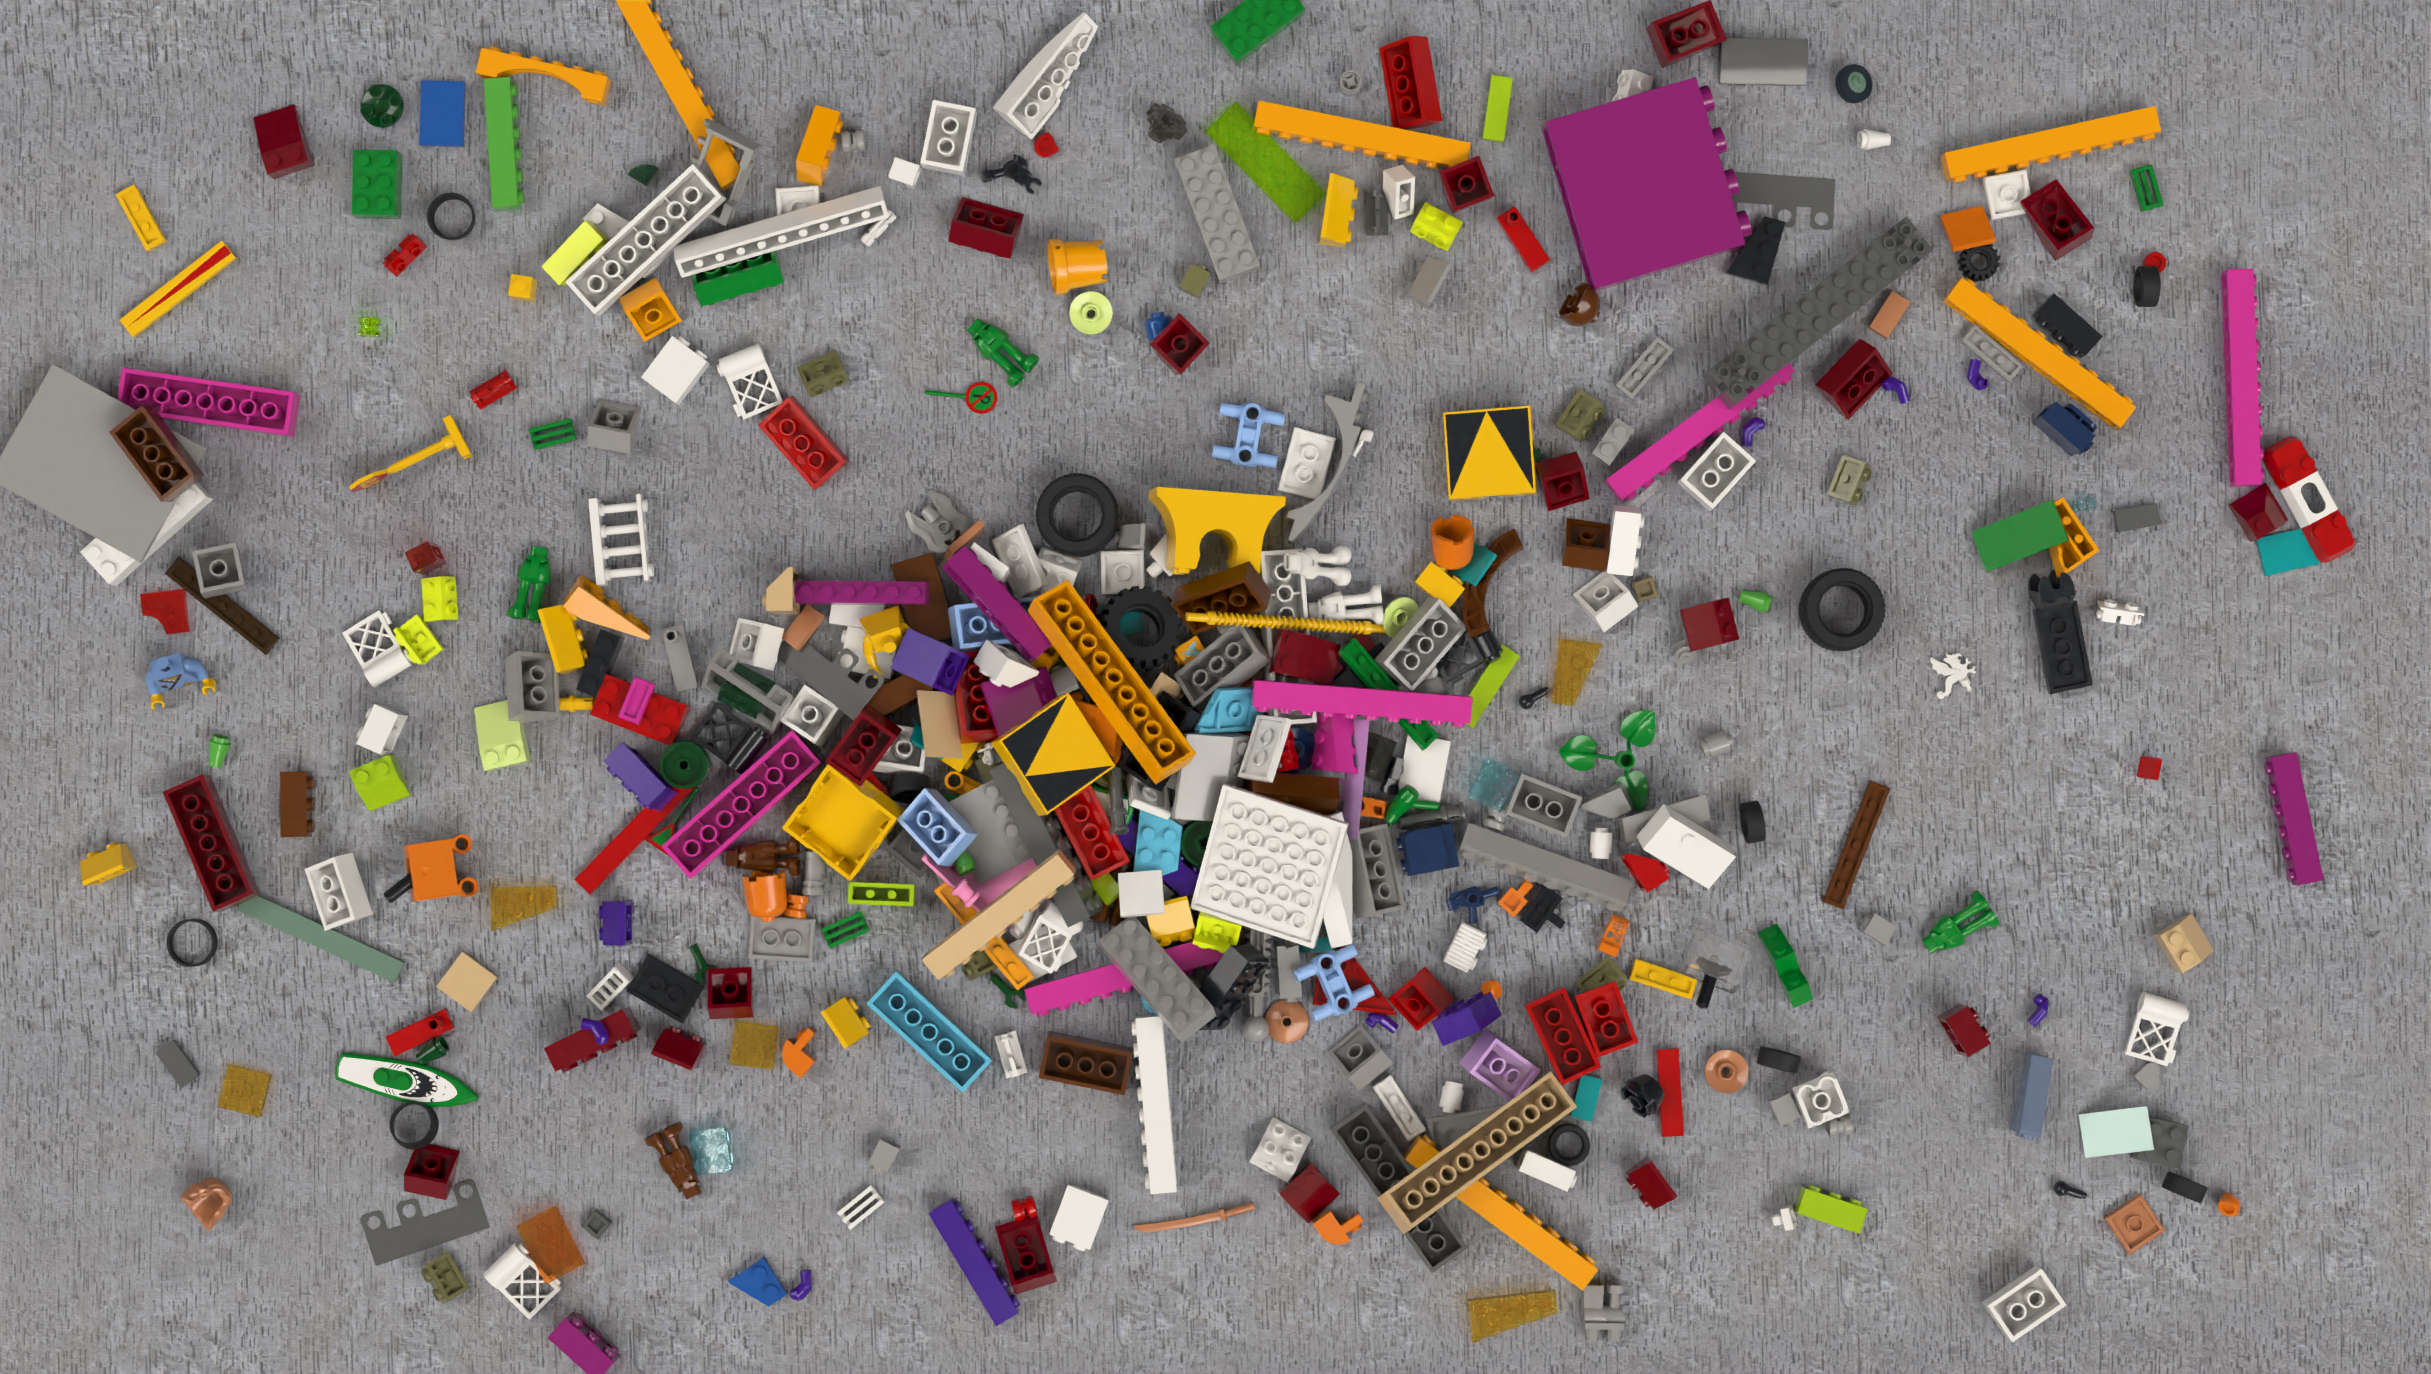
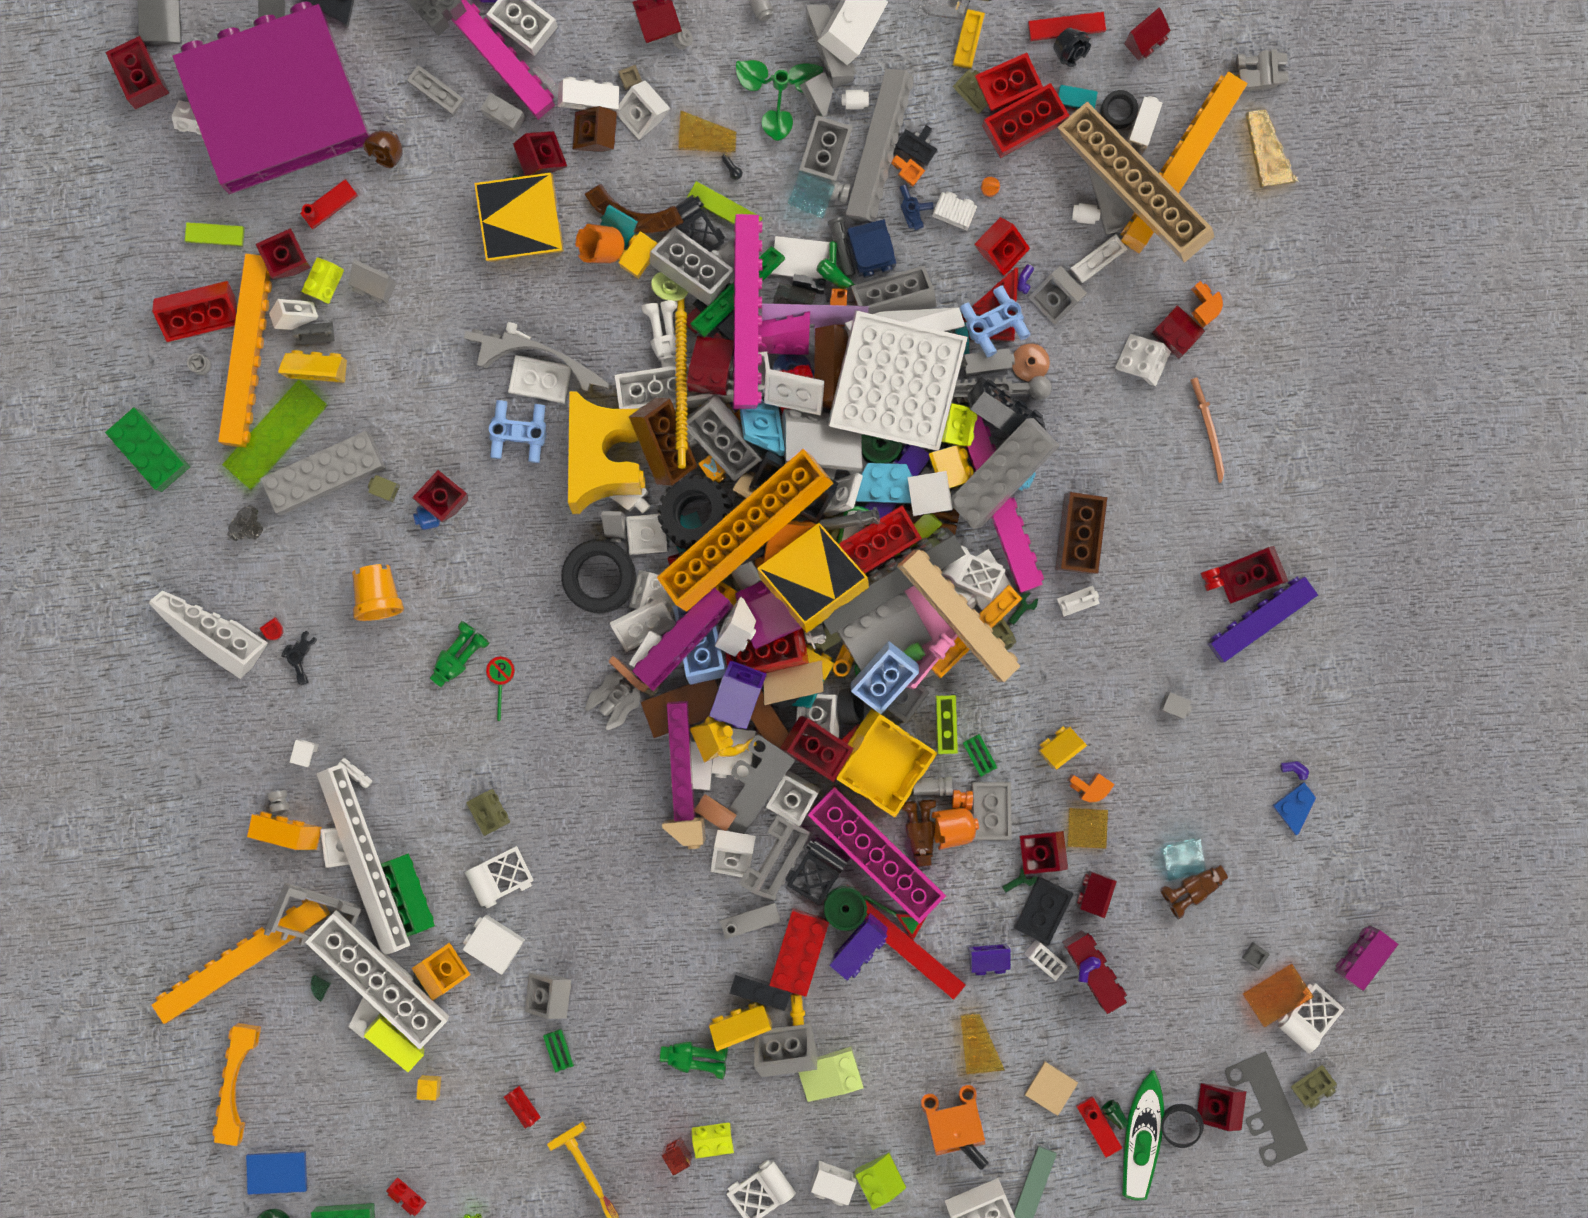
camera: 90 degrees left, 0 degrees up
neon yellow bracket [393,614,444,665] -> none
black tyre [427,193,475,240] -> none
bright green brick [484,77,525,211] -> none
light orange wedge [563,574,651,640] -> none
white fence [588,494,654,587] -> none
dark pink tile [618,676,656,725] -> none
clear green bracket [717,663,776,719] -> none
red slope [758,396,850,490] -> none
white tile [837,1185,885,1230] -> none
medium azure brick [866,971,993,1093] -> none
white brick [920,100,977,176] -> none
dark red slope [948,197,1024,259] -> none
white brick [1049,1183,1109,1251] -> none
yellowish green dish [1069,291,1113,335] -> none
white brick [1132,1015,1177,1194] -> none
white piece [1284,545,1351,586] -> none
dark grey brick [1330,1102,1467,1273] -> none
dark purple brick [1432,991,1502,1046] -> none
lavender slope [1460,1029,1541,1101] -> none
olive bracket [1555,389,1605,443] -> none
orange leg [1596,913,1630,957] -> none
red slope [1619,853,1670,893] -> none

